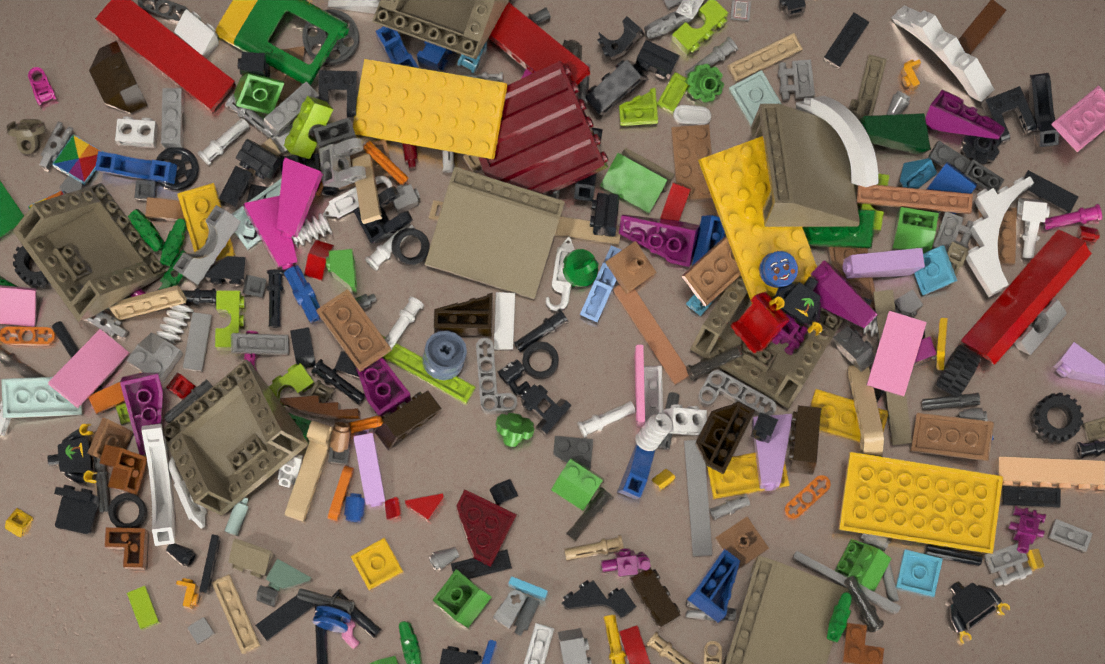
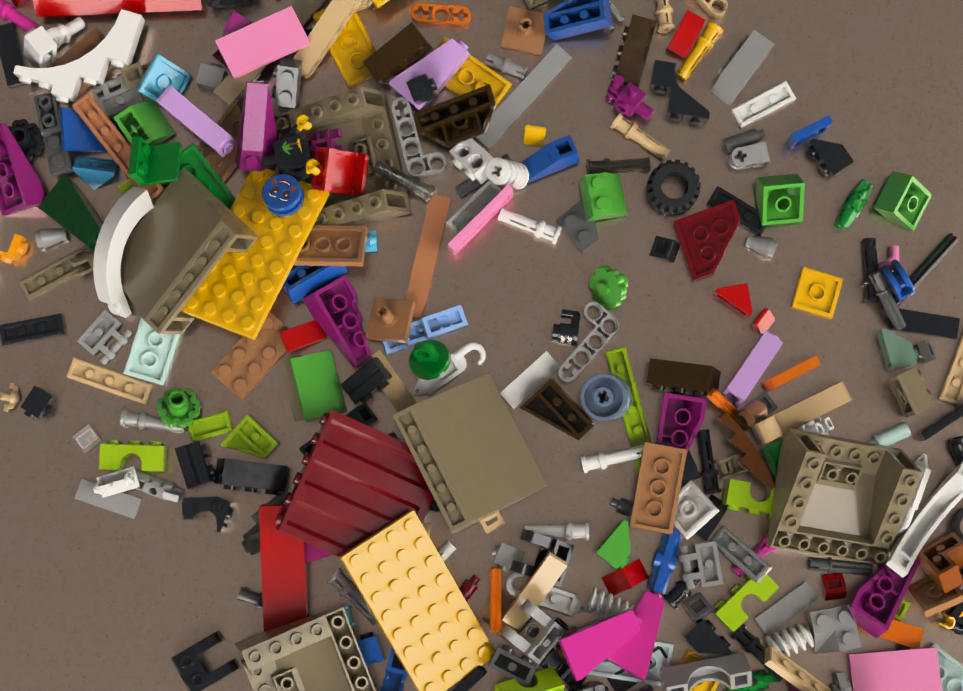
camera: 130 degrees left, 5 degrees up
blue brick [344,493,365,522] -> none
black tyre [392,228,430,265] -> none
medium azure tile [508,576,548,601] -> none
black pin [513,309,569,352] -> none
black tile [520,384,572,434] -> none
black tyre [522,341,559,379] -> none
white tile [673,105,711,126] -> none
yellow tile [936,318,948,370] -> none
none -> green bracket [128,136,182,186]
none -> black tyre [646,159,701,216]
none -> white tile [674,480,719,540]
none -> light grey plate [679,541,724,590]

